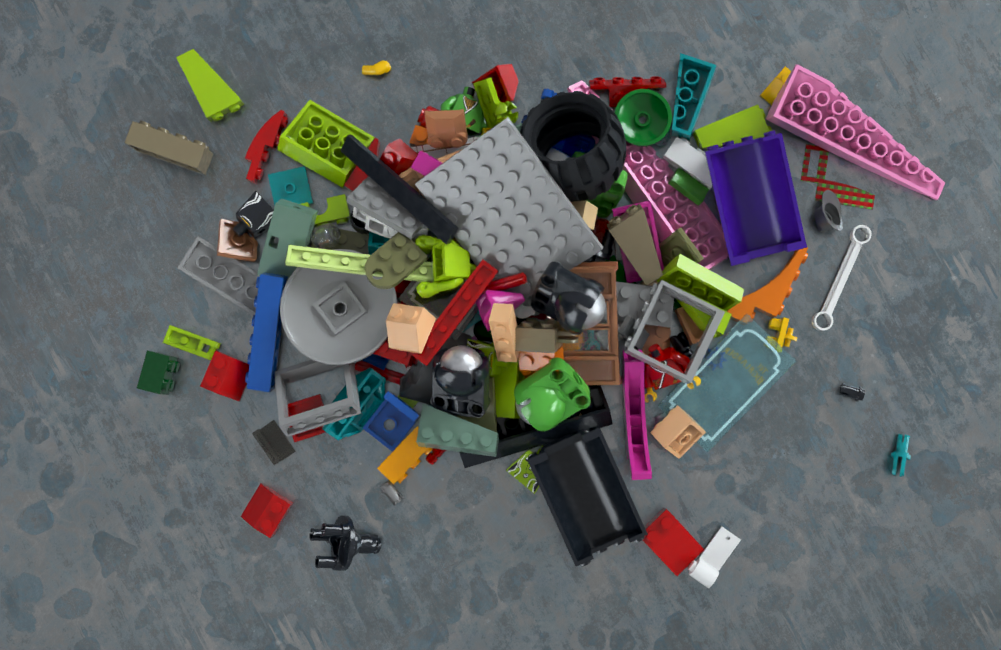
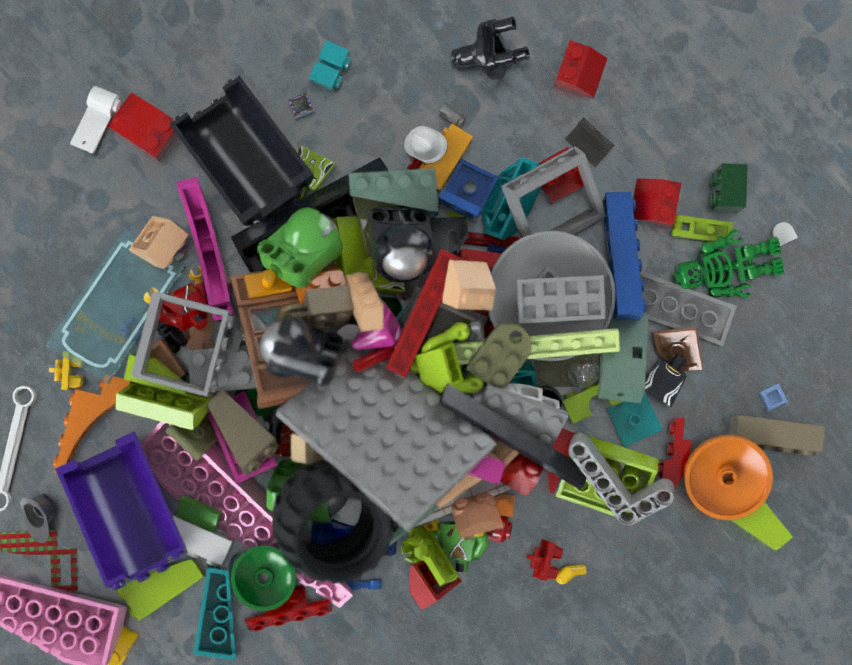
camera: 175 degrees right, 0 degrees up
none -> light orange tile [244,269,292,299]
none -> tile [287,92,315,120]
none -> teal piece [309,40,352,93]
none -> white piece [404,126,447,163]
none -> dark grey tile [471,318,485,341]
none -> light grey plate [516,275,606,323]
none -> red hips [526,539,563,581]
none -> light grey beam [569,433,674,526]
none -> green piece [673,229,785,297]
none -> orange dish [684,435,773,520]
none -> light blue tile [759,383,788,412]
none -> white tile [772,222,798,246]

